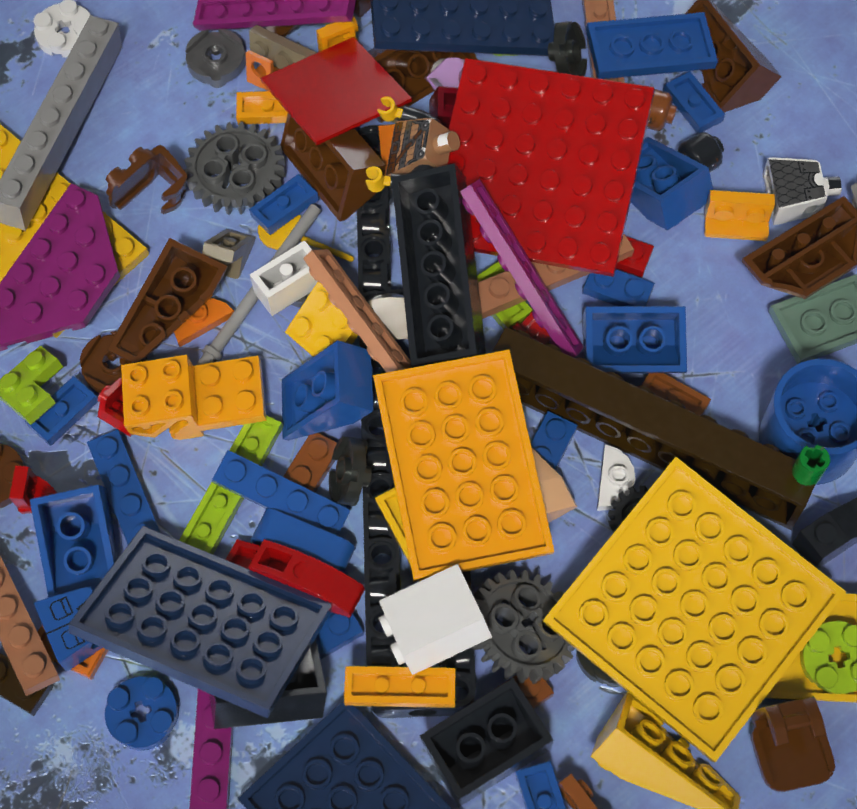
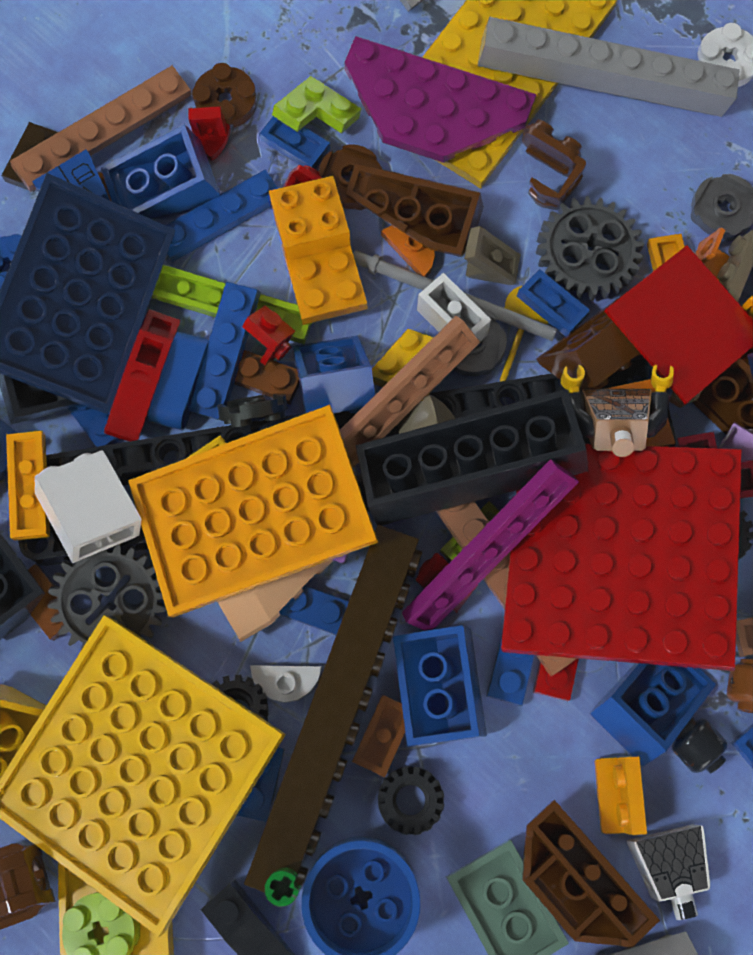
camera: 80 degrees right, 10 degrees up
none -> red bracket [242,305,296,366]
none -> black tyre [378,766,444,835]

